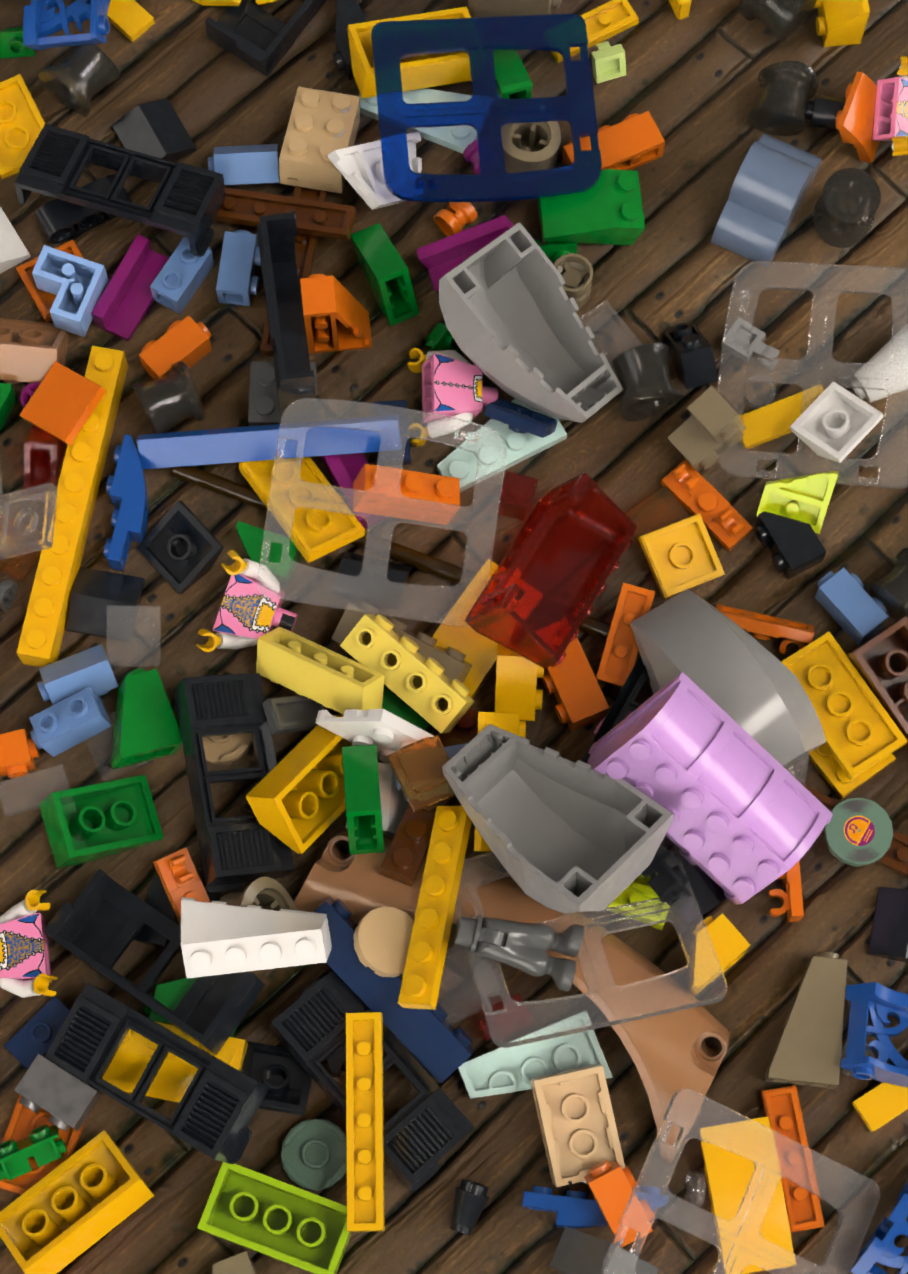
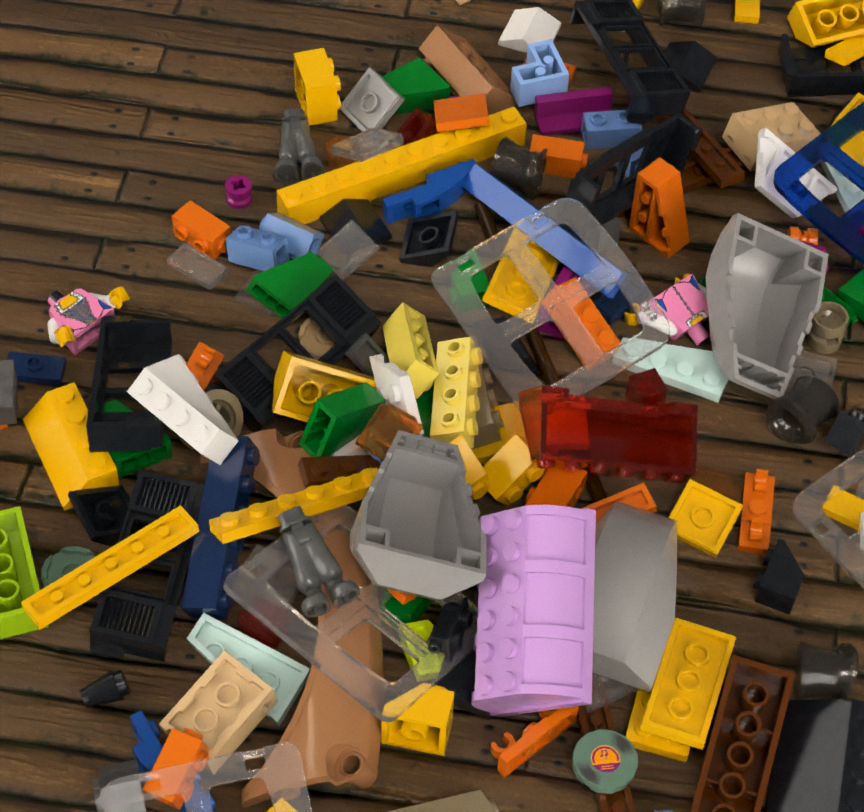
camera: 50 degrees right, 20 degrees down
black beam [36,174,132,244] -> none
green slope [39,774,164,869] -> none
black piece [44,983,270,1164] -> none
torso [196,550,298,652] -> none
medium blue brick [208,144,280,185] -> none
green slope [351,223,419,326] -> none
tan tile [353,906,414,977] -> none
dark blue plate [484,398,558,438] -> none
dark tan brick [667,385,746,472] -> none
orange plate [715,603,815,654] -> none
neon yellow wing [756,470,838,534] -> none
medium blue brick [814,567,889,646] -> none

